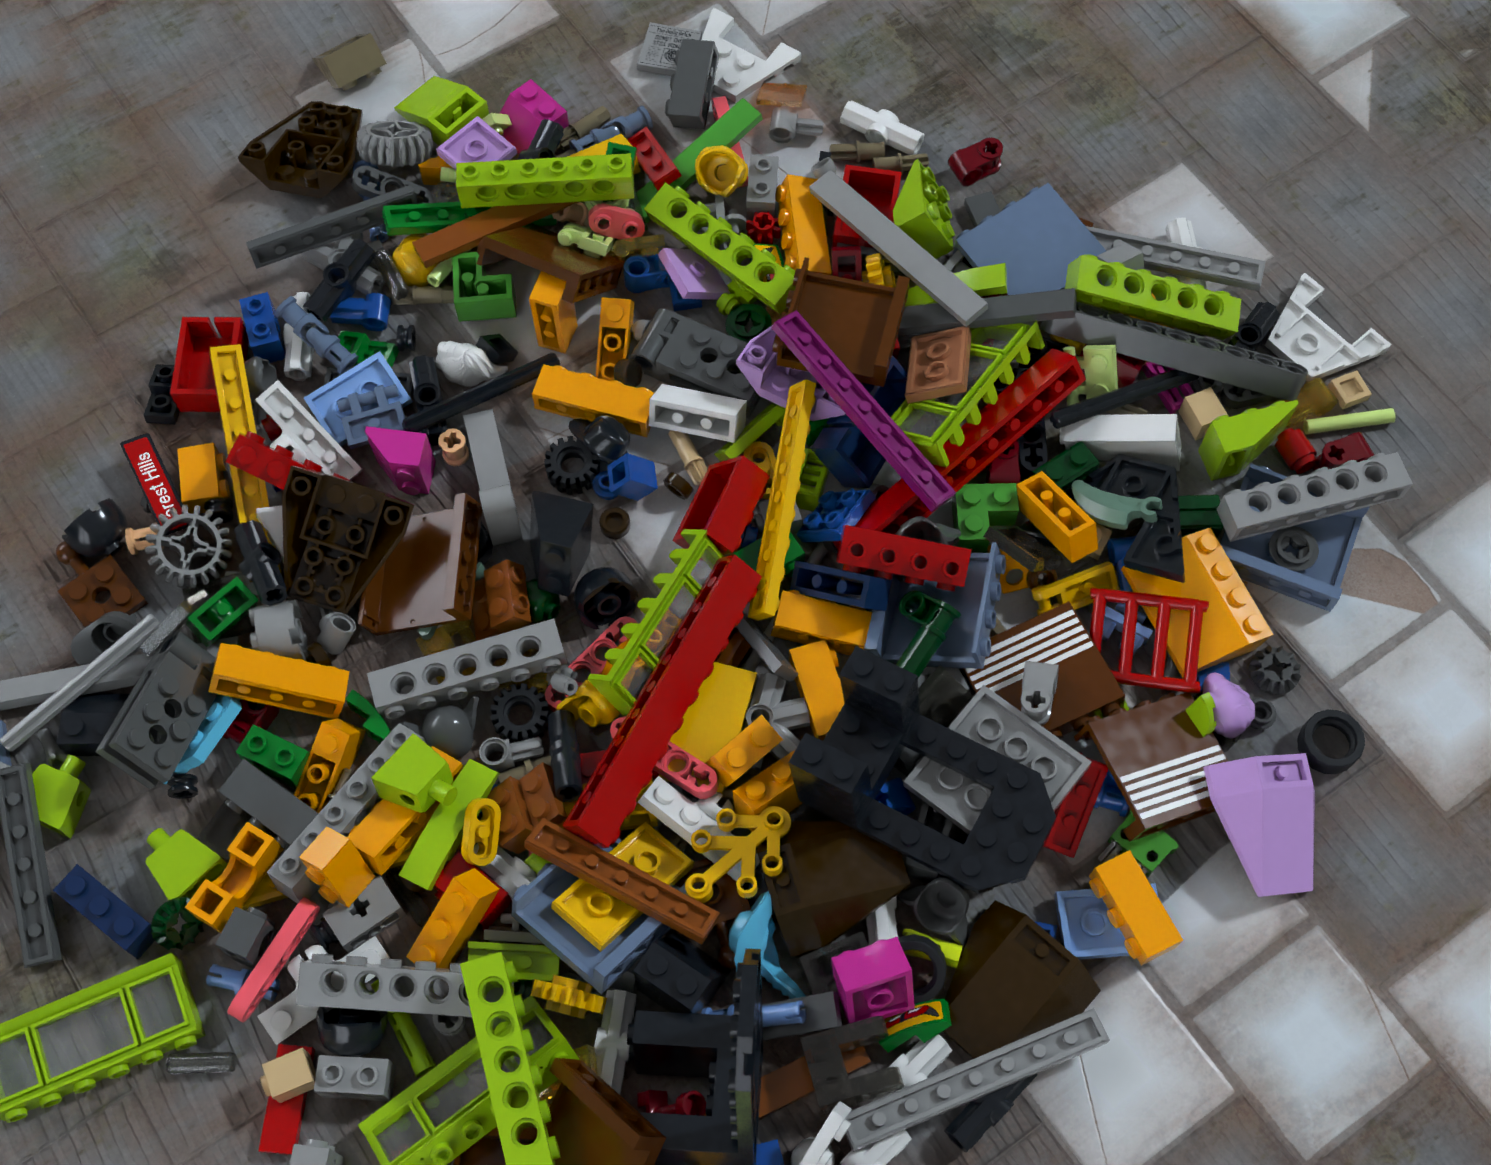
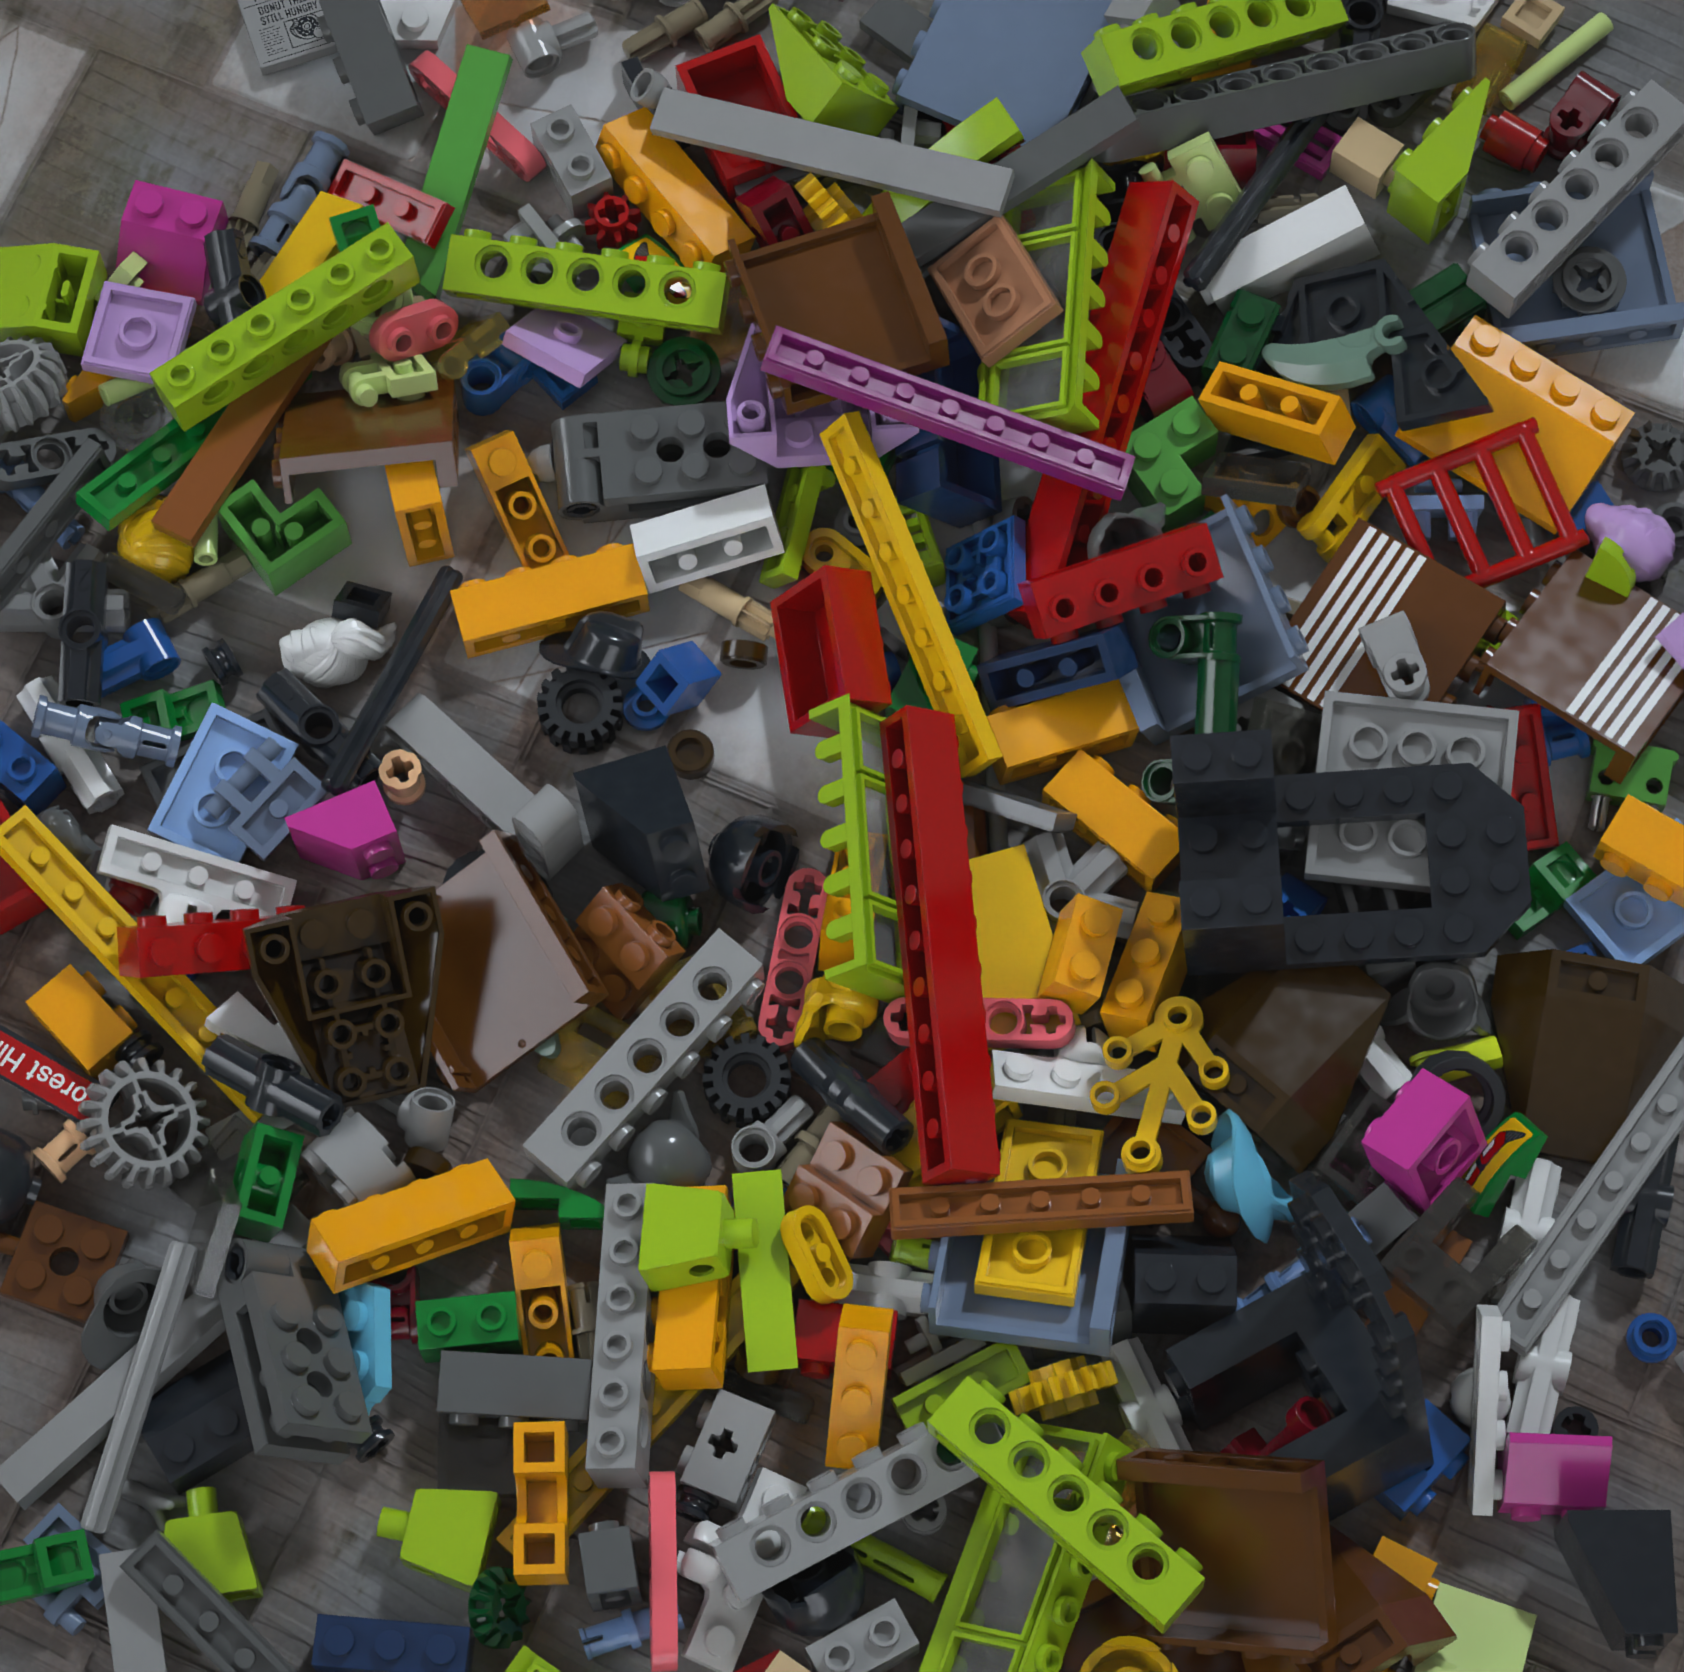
camera: 30 degrees left, 5 degrees up
light orange brick [299,826,375,908] -> none
light grey arm [550,667,578,696] -> none
clear smoke tile [613,359,643,387] -> none
yellow hair [695,145,748,197] -> none
none -> green slope [1508,841,1597,940]

